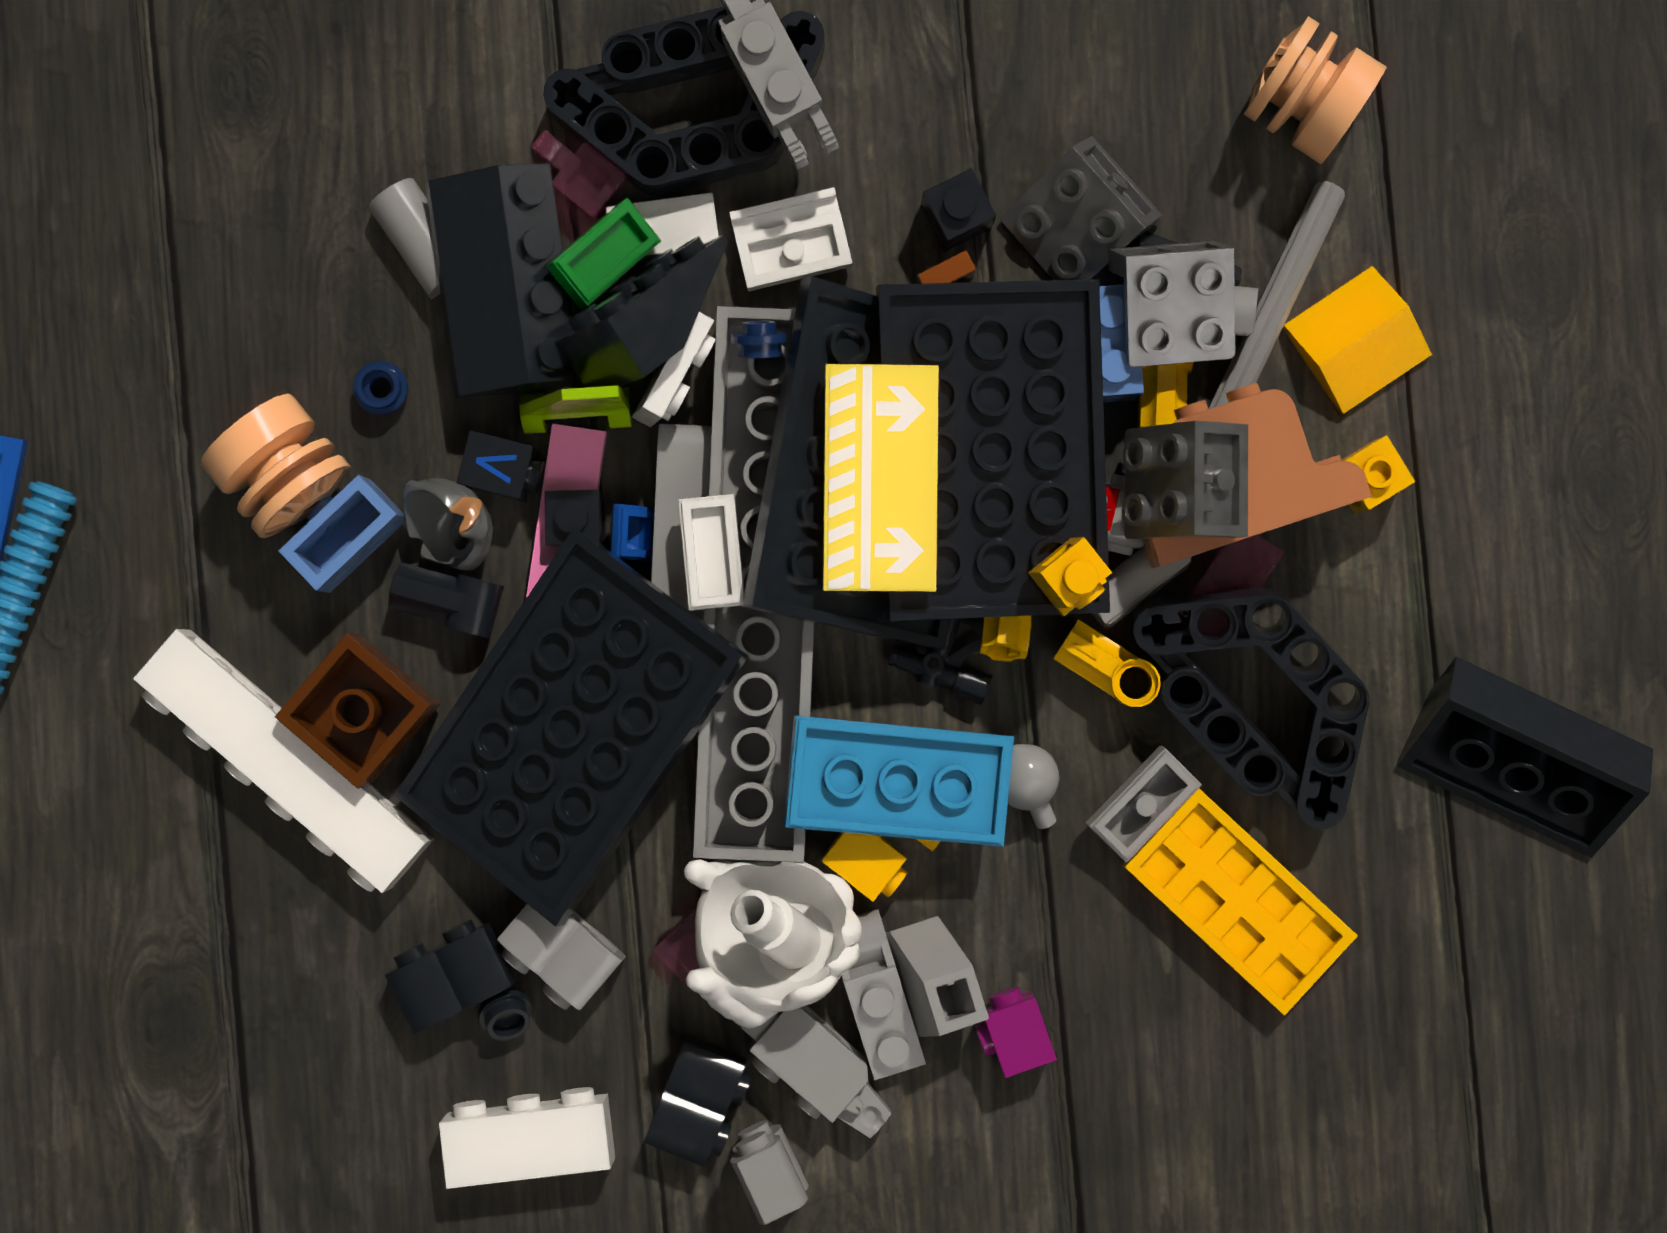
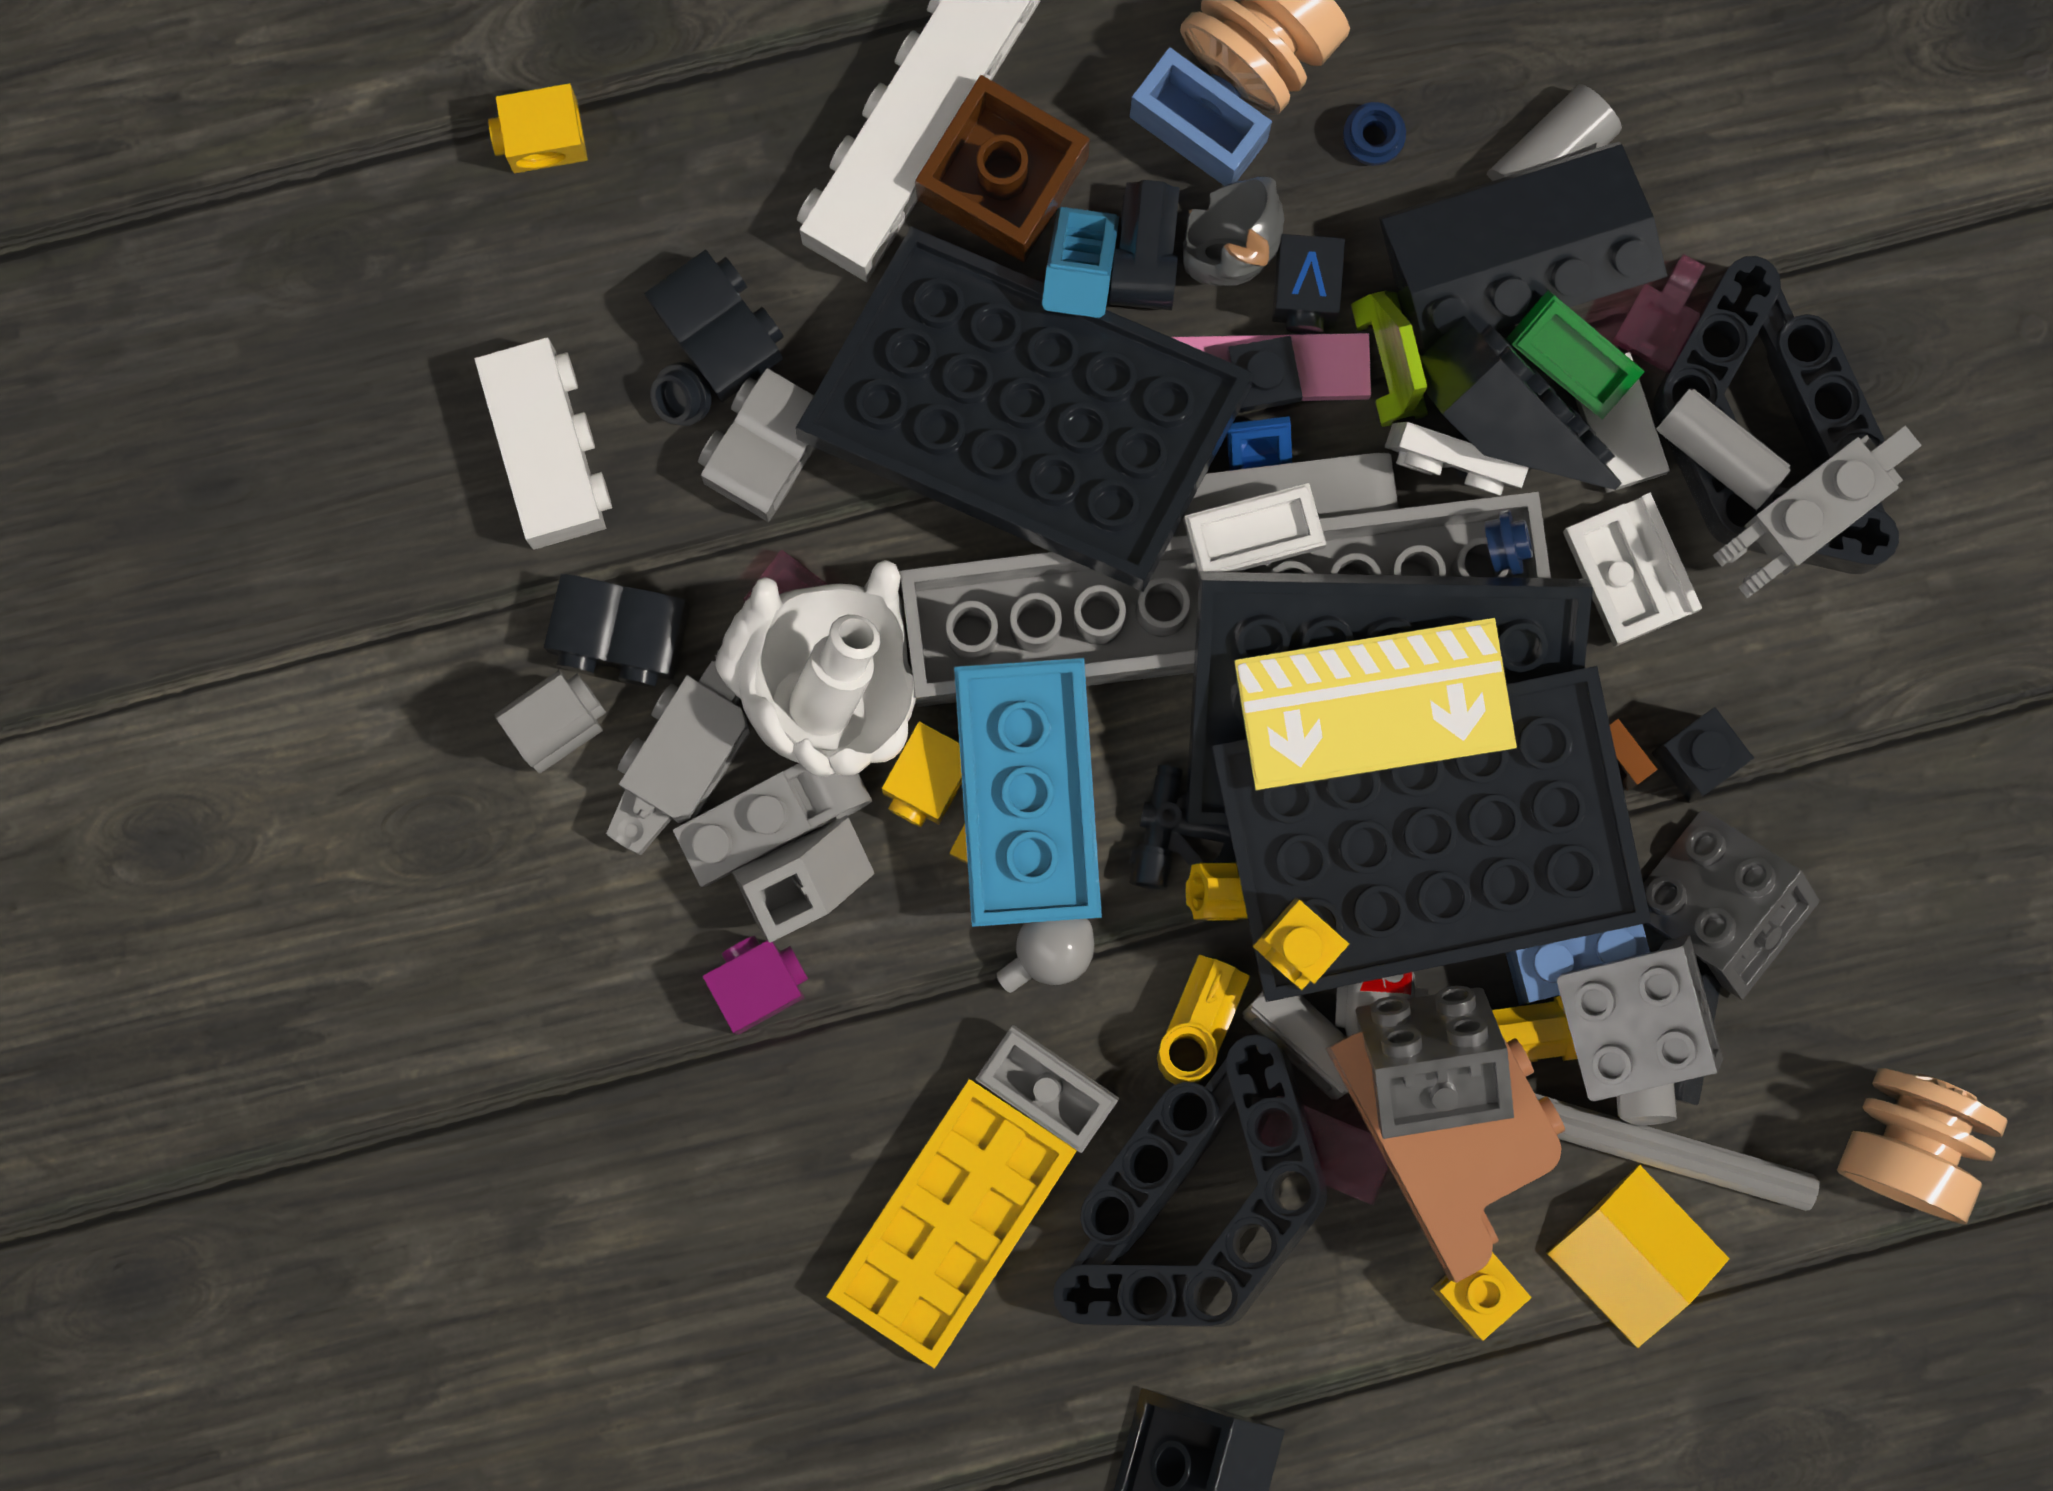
camera: 85 degrees right, 5 degrees down
none -> yellow brick [488,83,588,174]
none -> dark azure slope [1042,207,1119,318]
none -> light grey brick [1656,389,1791,510]

